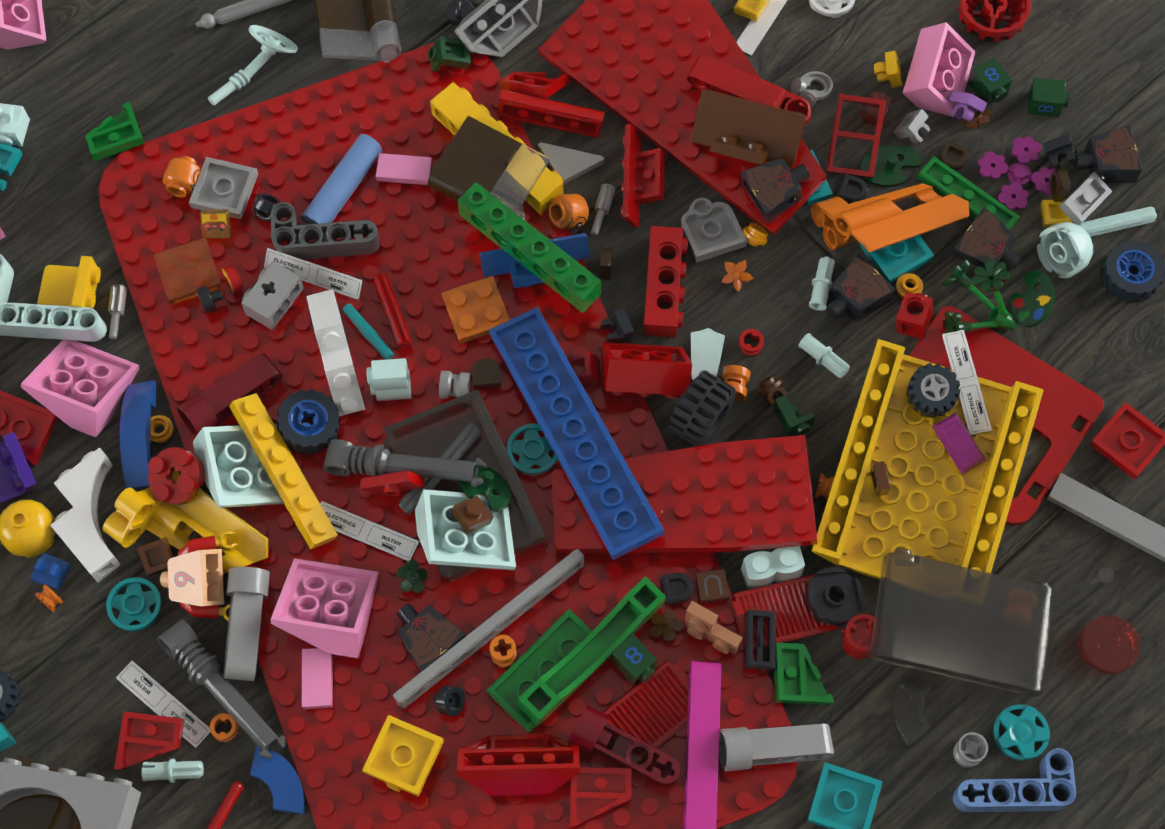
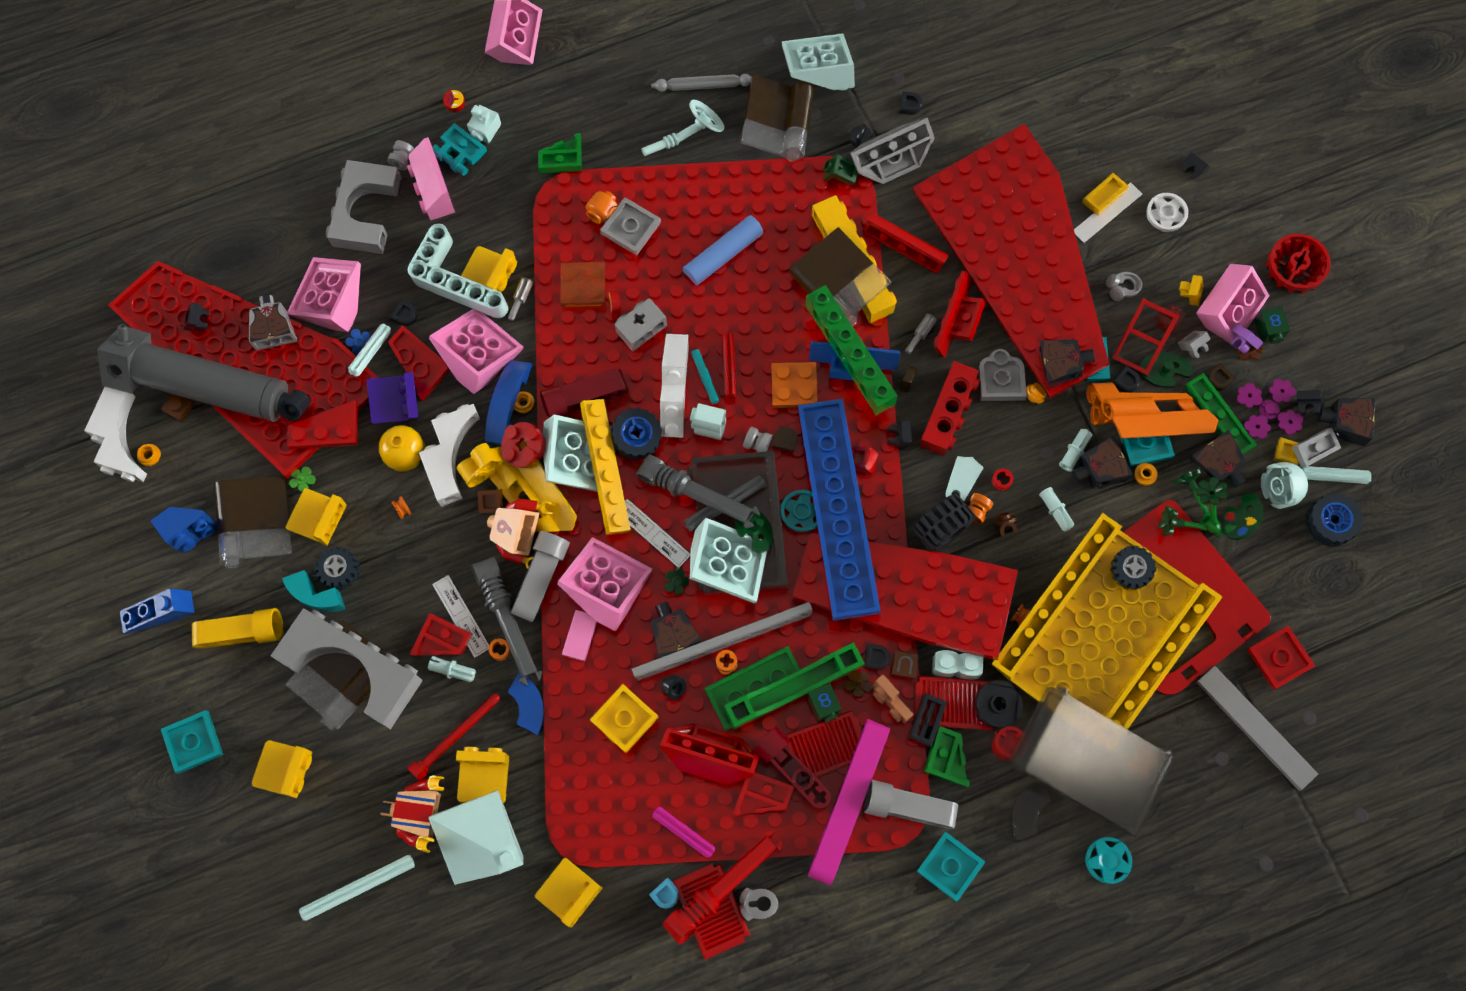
camera: 20 degrees right, 5 degrees up
blue tile [30,553,72,592] -> none
teal wheel [106,577,162,631] -> none
black tile [197,285,224,314] -> none
clear yellow tile [200,209,231,238] -> none
black tile [253,193,281,222] -> none
white sticker [264,248,363,300] -> none
dark grey beam [271,202,380,259] -> none
red plate [360,470,424,496] -> none
bright pink tile [376,153,433,185] -> none
reddish brown plate [451,496,493,534] -> none
red wing [500,72,570,99] -> none
light grey tile [538,142,604,185] -> none
orange head [549,194,589,229] -> none
red slope [601,342,692,399] -> none
red piece [686,55,811,126] -> none
reddish brown bracket [691,89,806,168] -> none
orange plant [721,260,754,292] -> none
dark green bracket [773,395,815,437] -> none
reddish brown tile [870,461,891,497] -> none
red brick [896,292,933,339] -> none
magenta tile [932,413,987,474] -> none
white sticker [942,330,992,435] -> none
medium blue beam [952,748,1076,812] -> none
light grey wheel [953,732,988,768] -> none
dark green brick [1027,78,1069,117] -> none
dark brown tile [1049,169,1071,202] -> none
clear red tile [1079,616,1140,674] -> none

